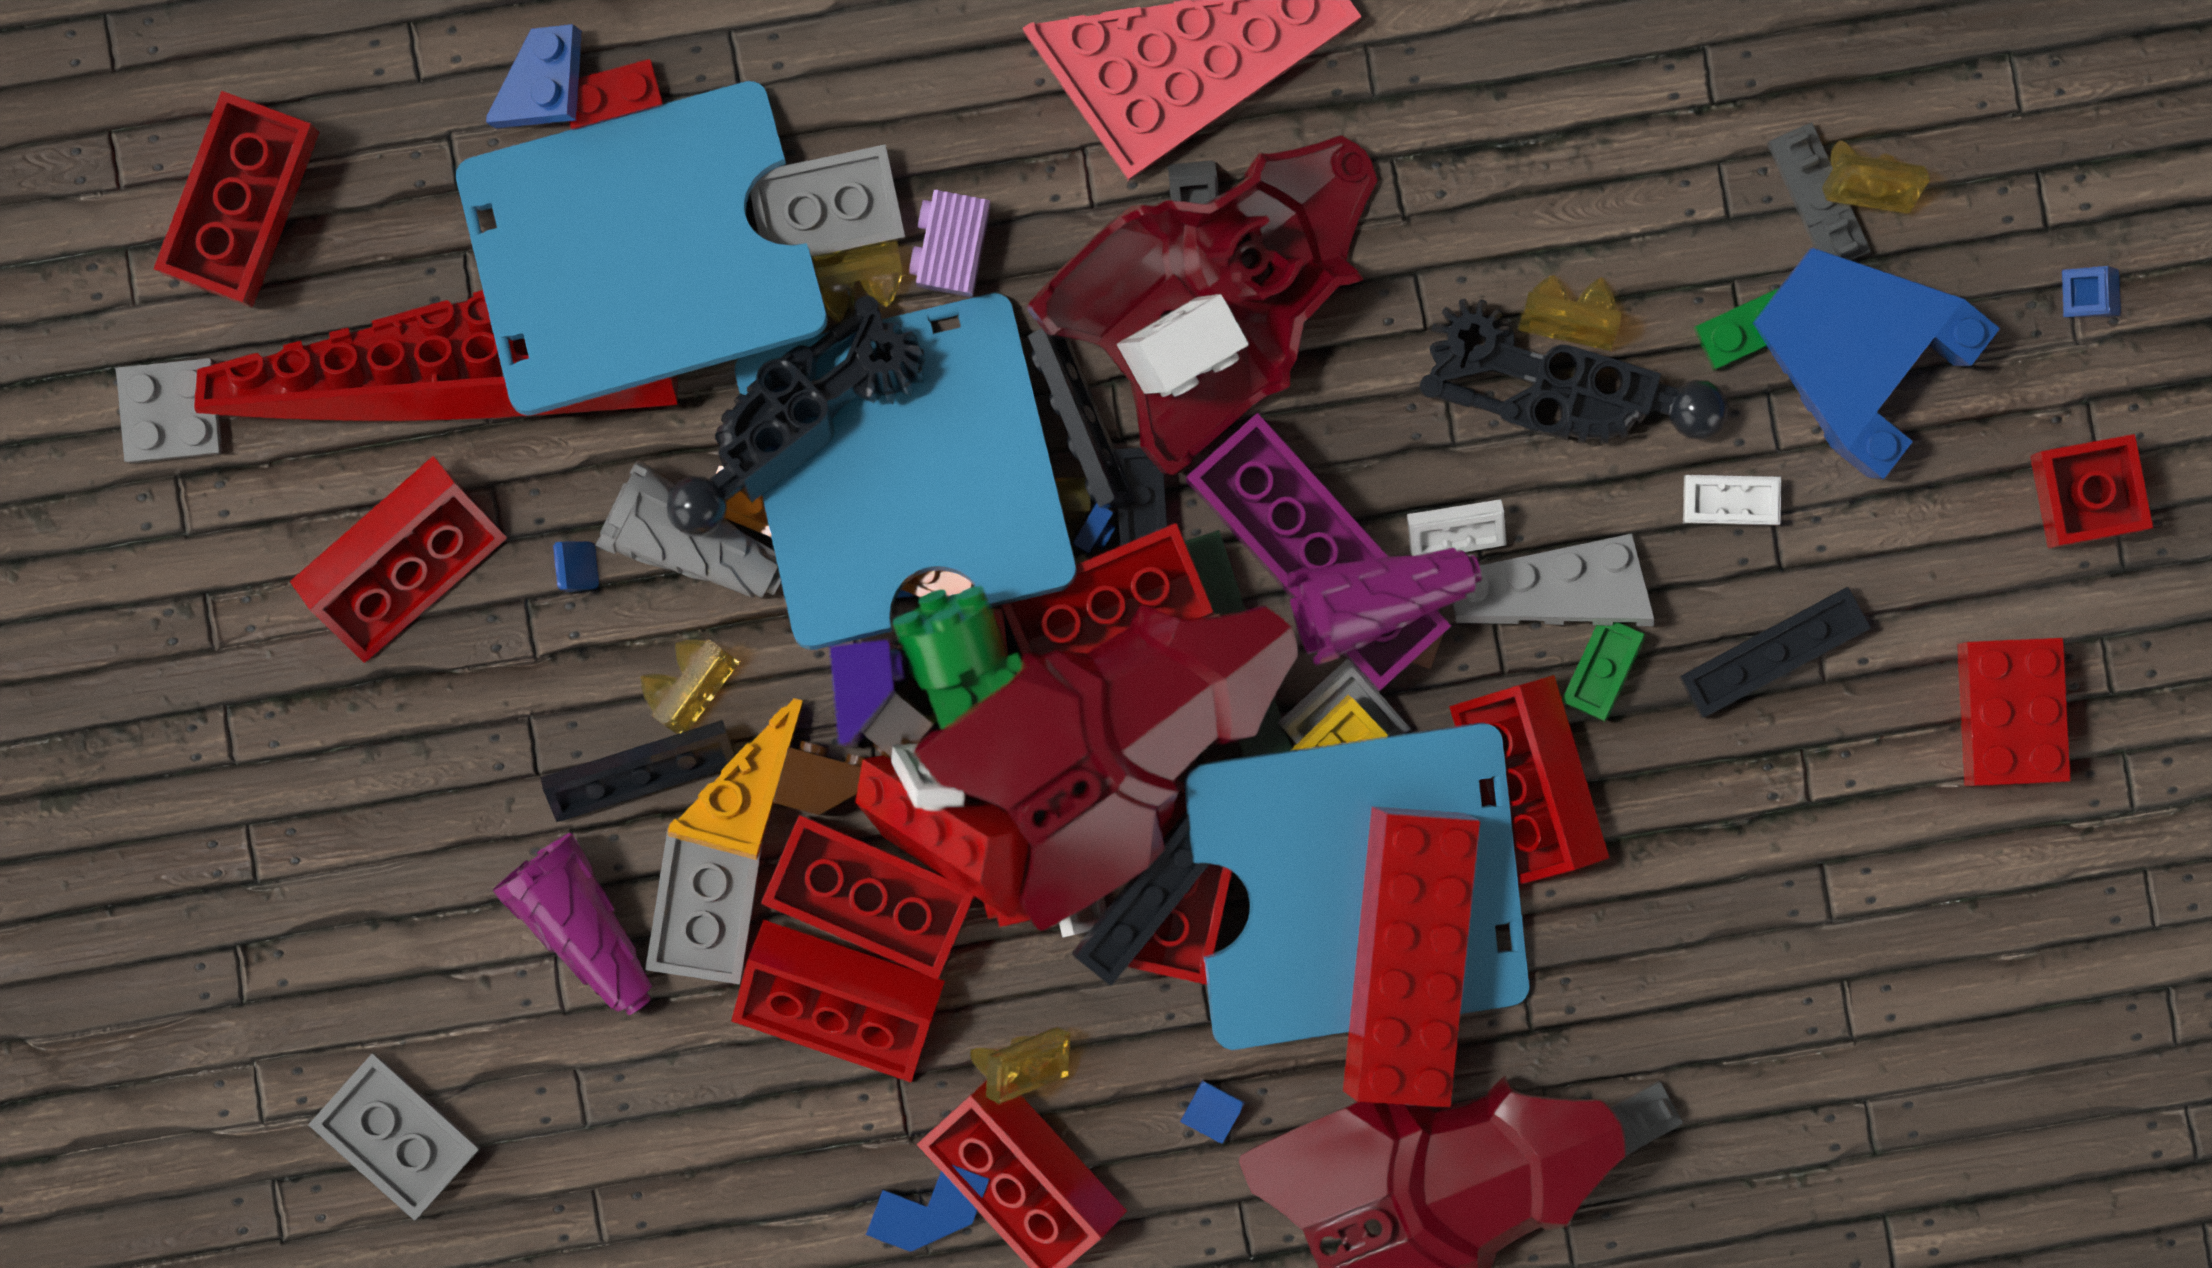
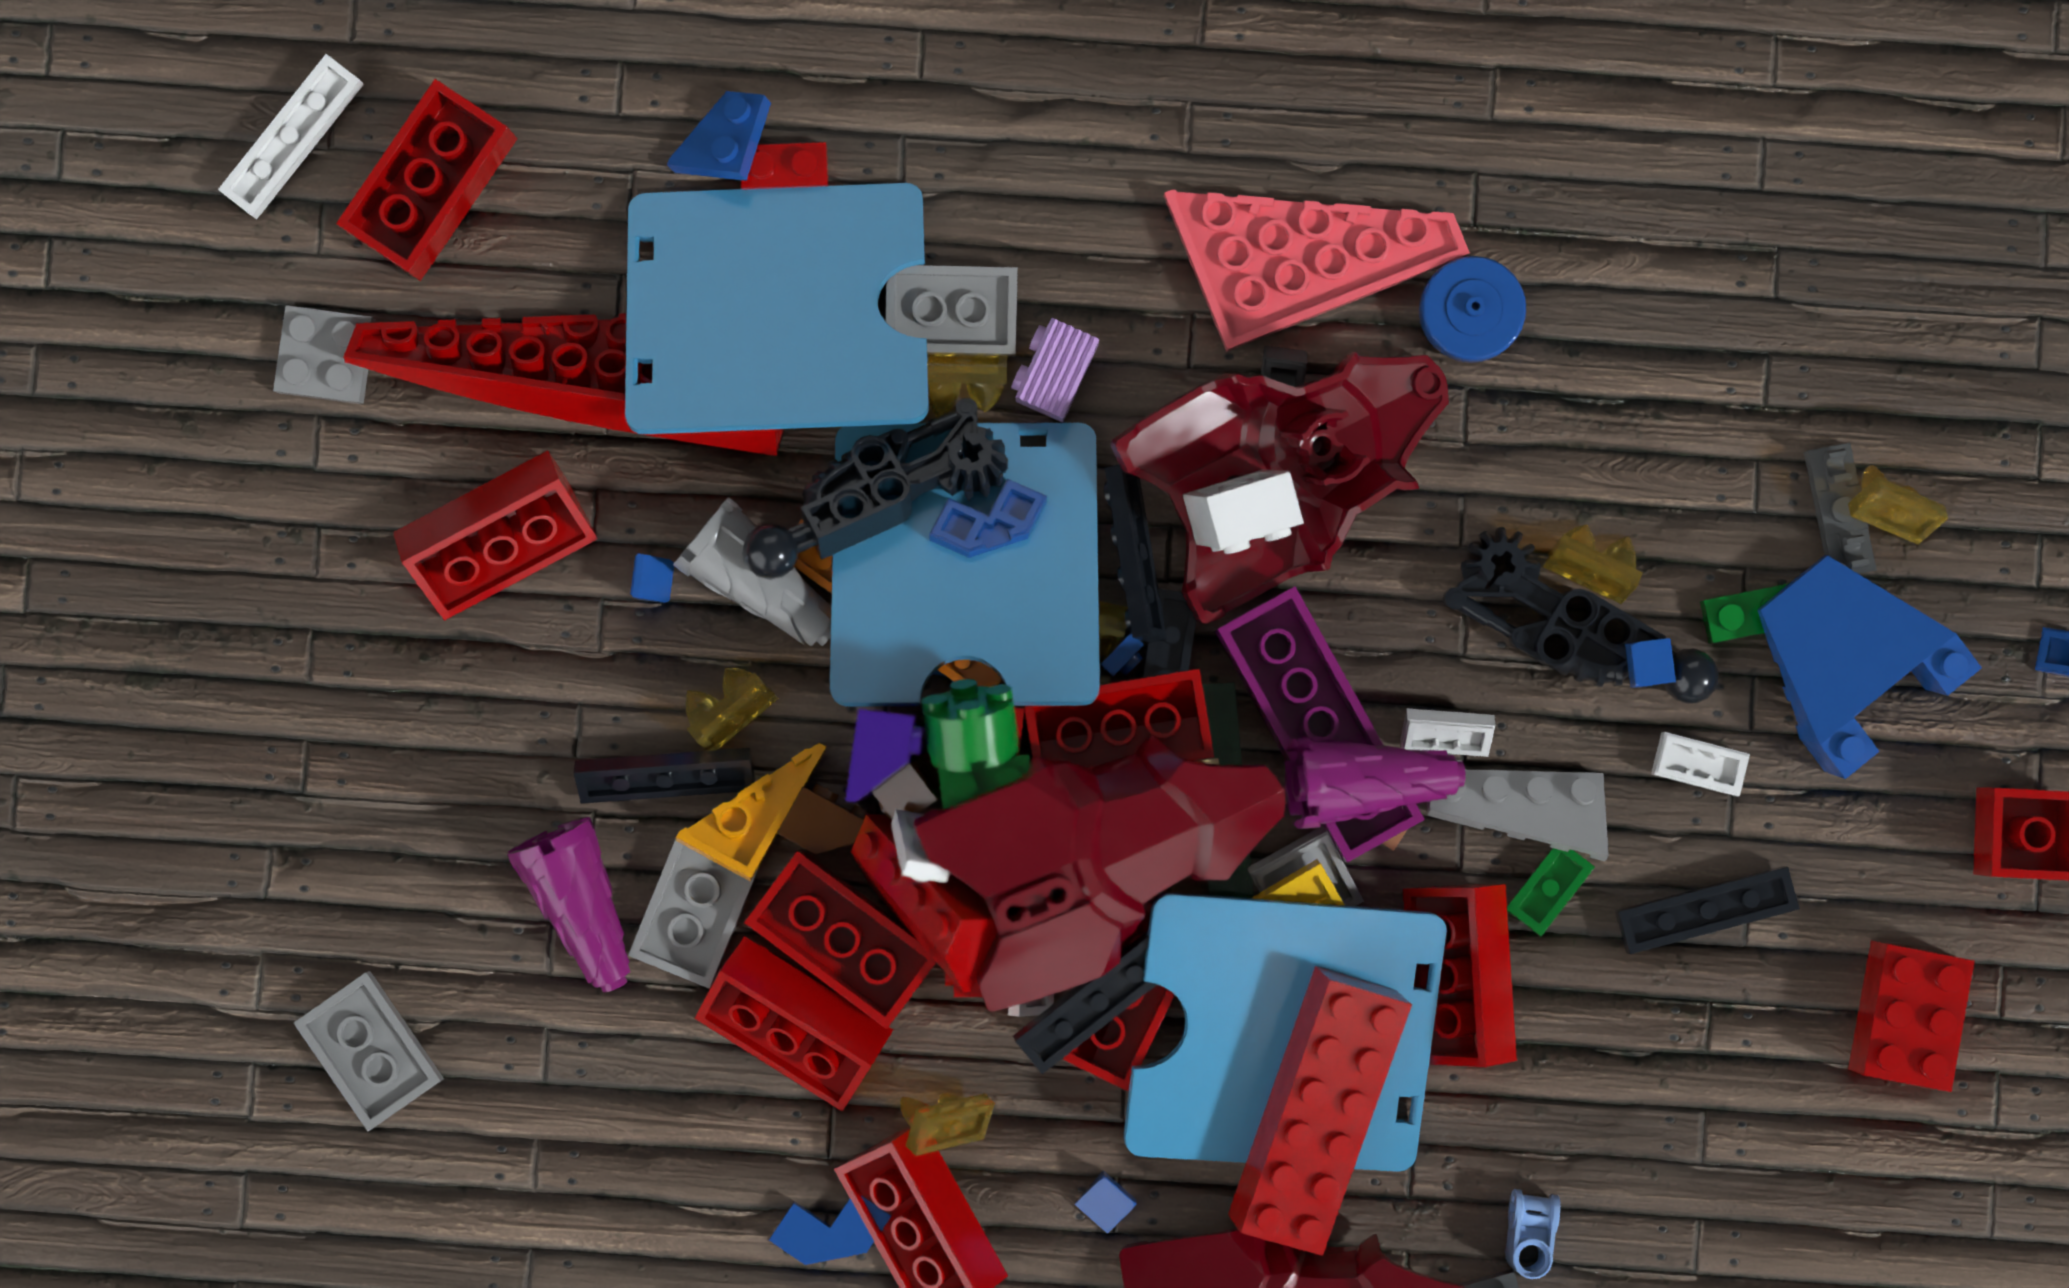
camera: 15 degrees right, 0 degrees up
none -> white plate [218,54,364,219]
none -> blue tile [929,479,1047,558]
none -> blue wheel [1419,256,1526,363]
none -> light blue piece [1505,1189,1560,1279]
none -> blue slope [1625,638,1676,687]

